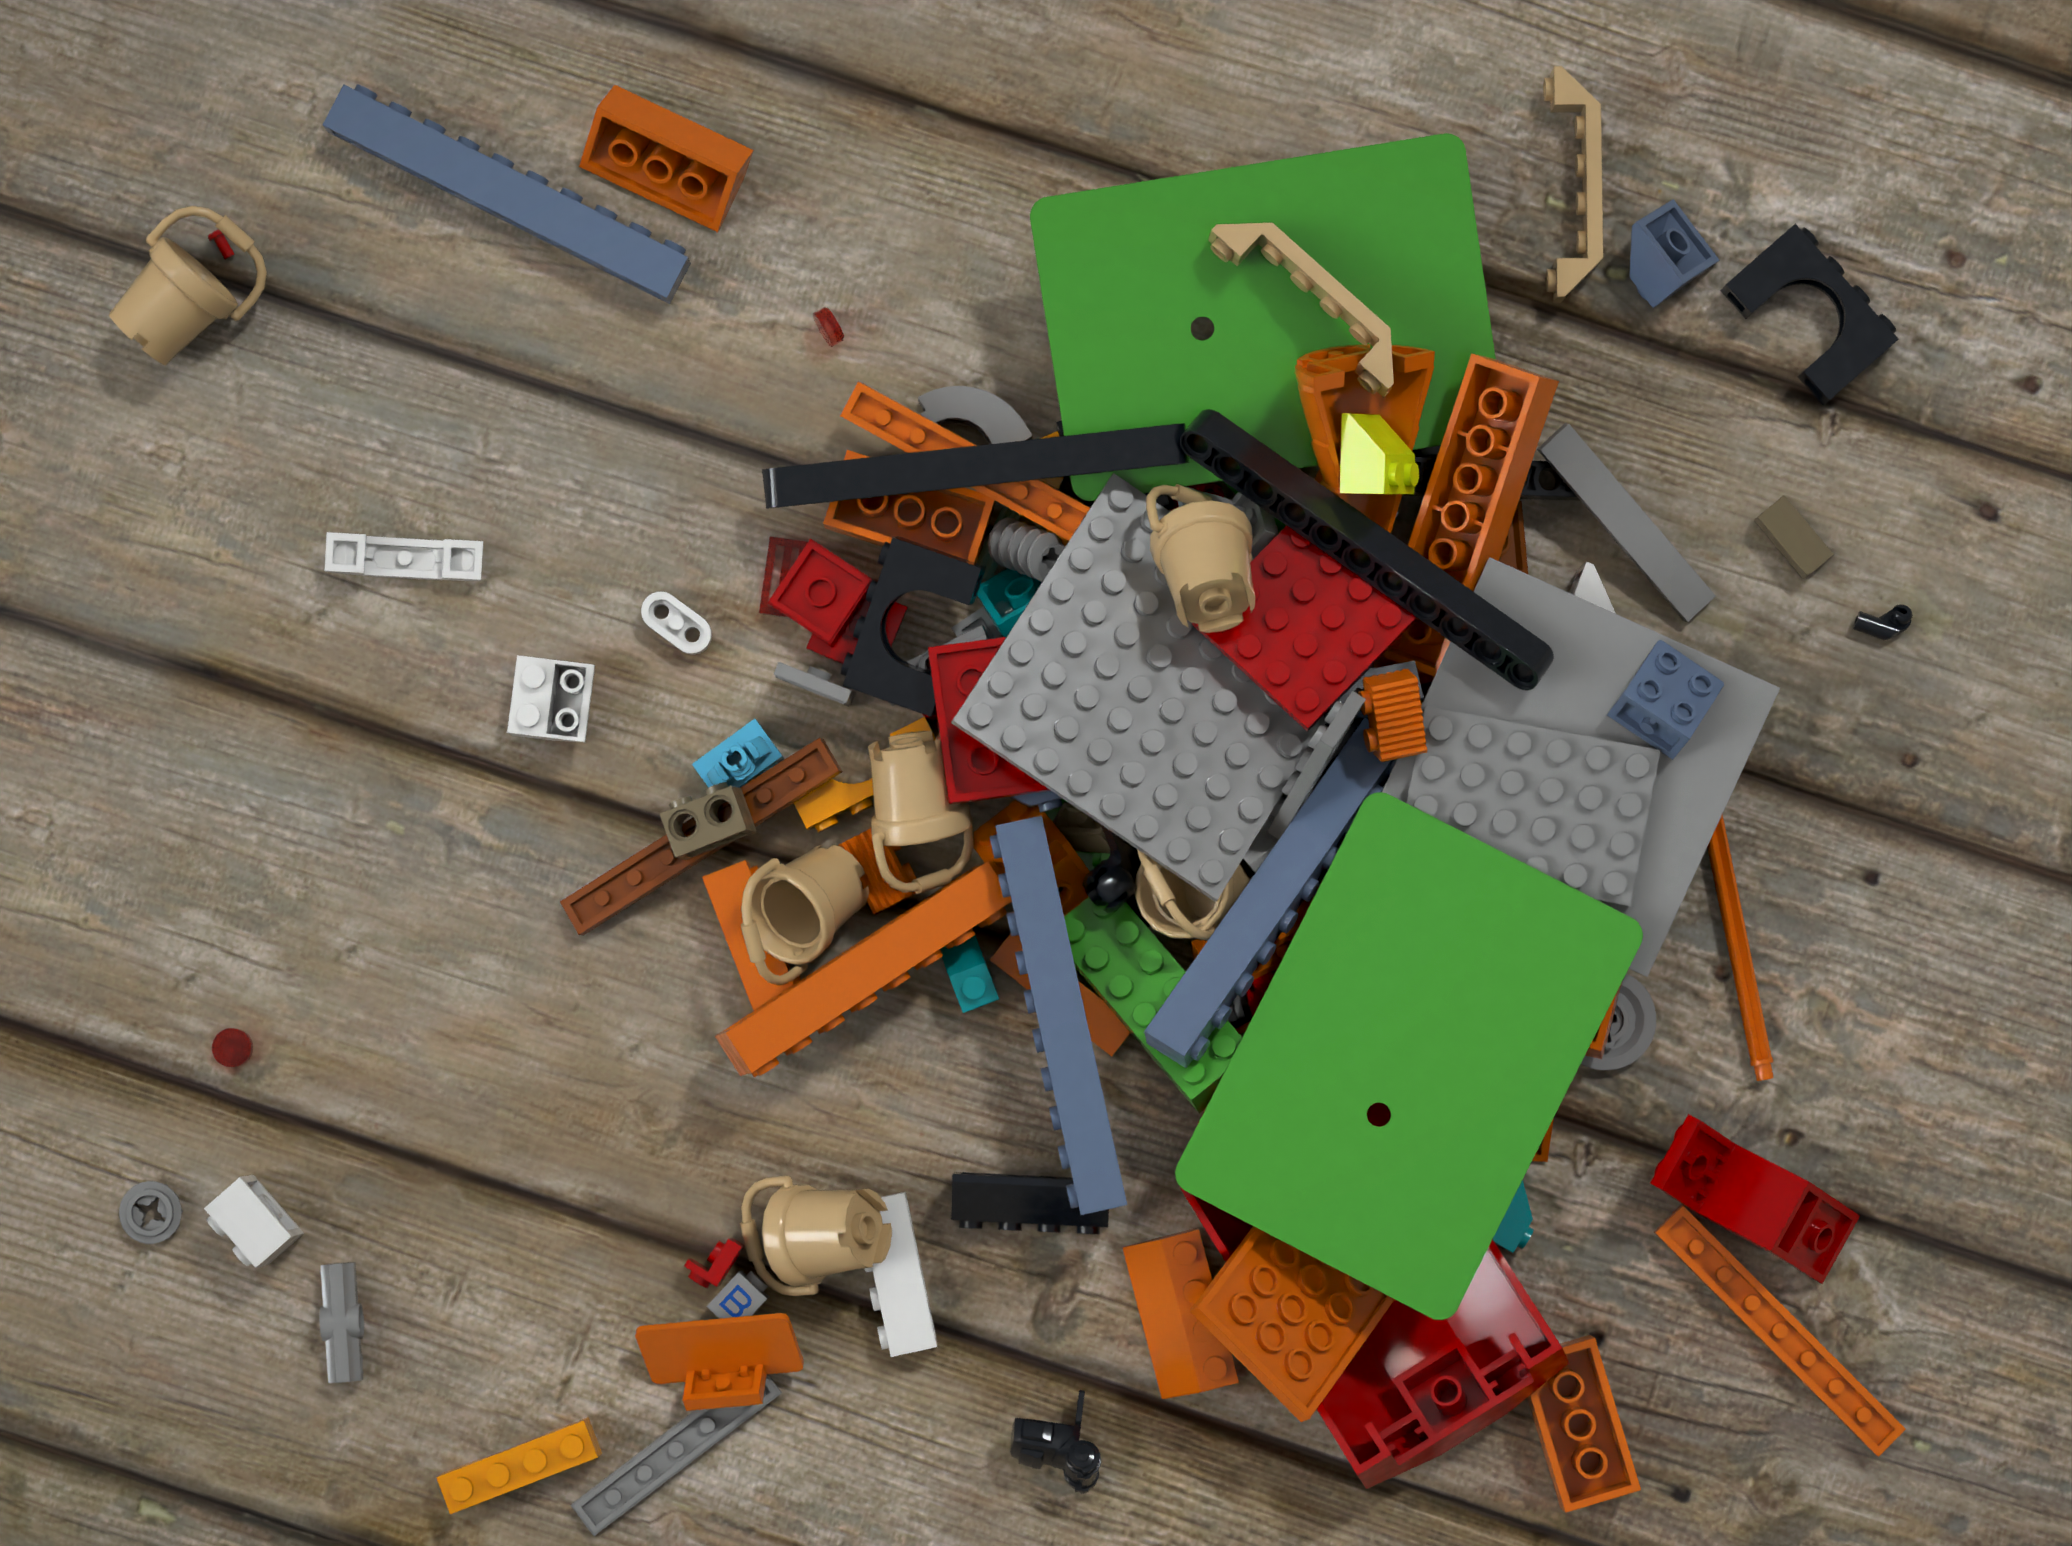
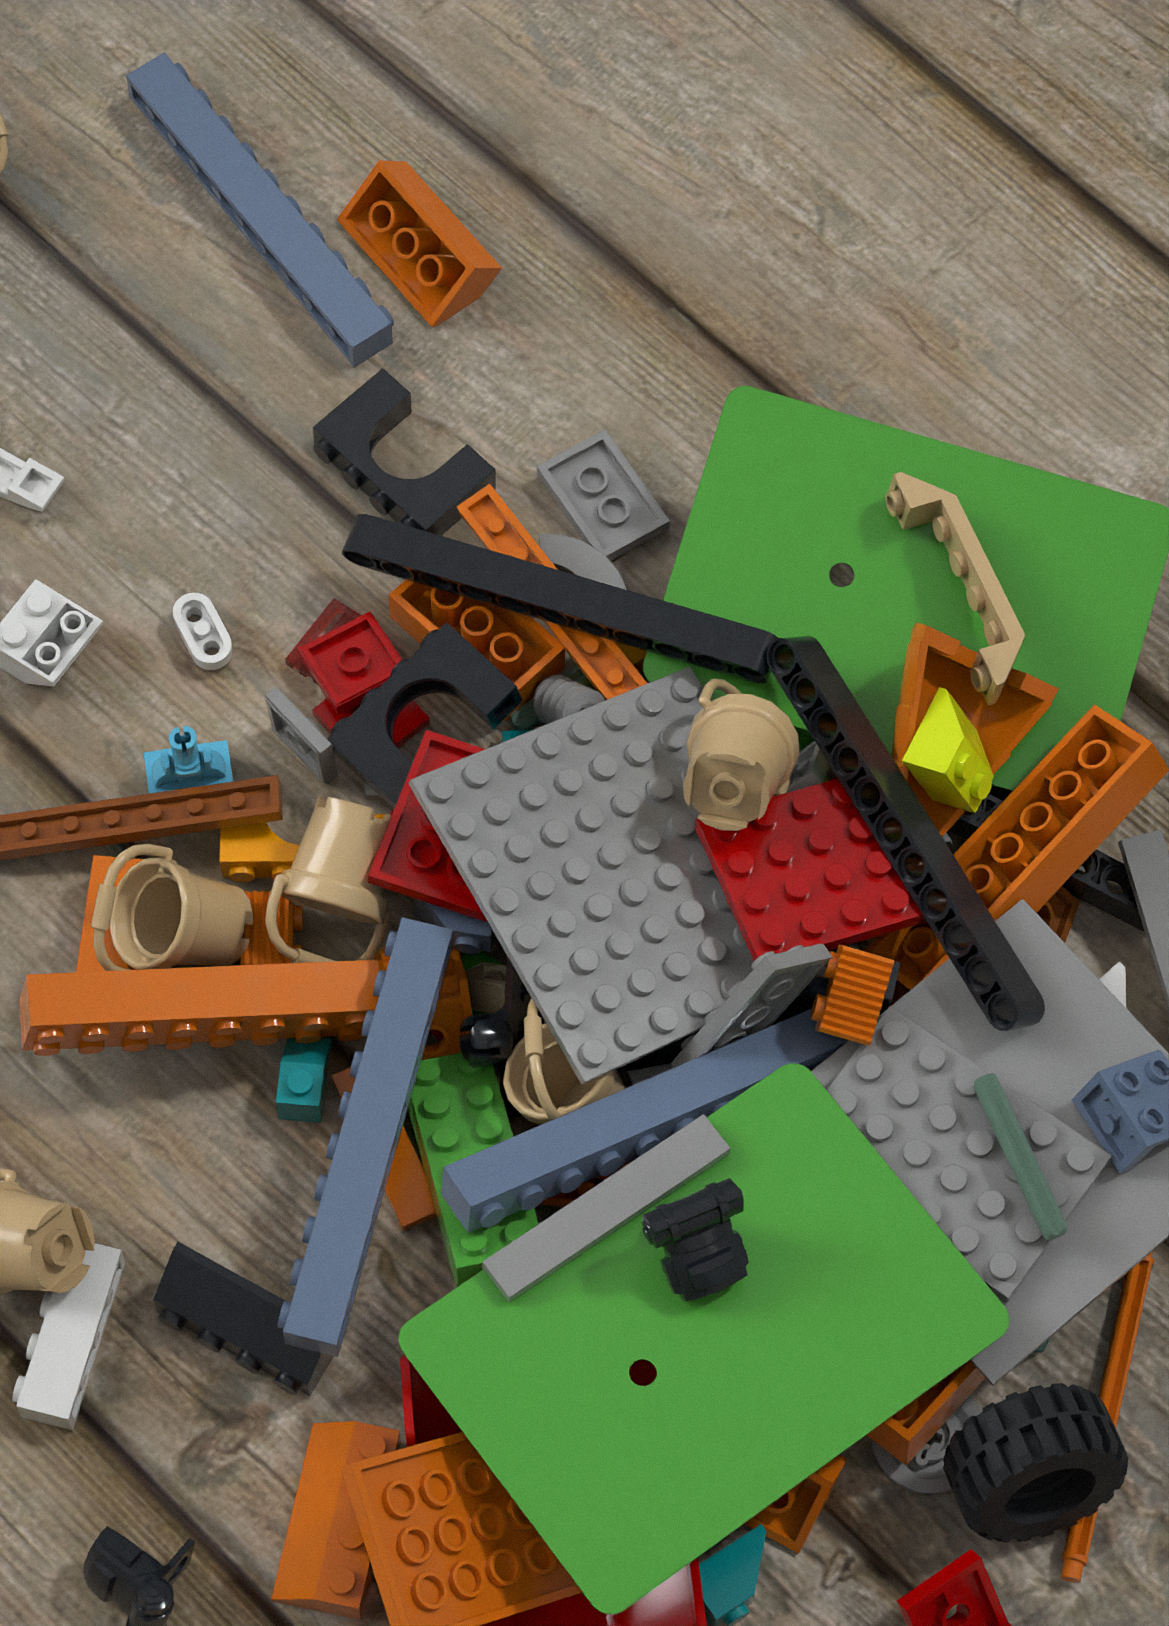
camera: 20 degrees right, 20 degrees down
dark tan brick [660,782,757,860] -> none
clear red tile [812,307,844,347] -> none
none -> black arch [313,368,496,536]
none -> light grey tile [482,1114,731,1303]
none -> light grey plate [536,430,670,561]
none -> black piece [642,1178,749,1302]
none -> black tyre [943,1383,1129,1543]
none -> sand green axle [974,1073,1068,1241]

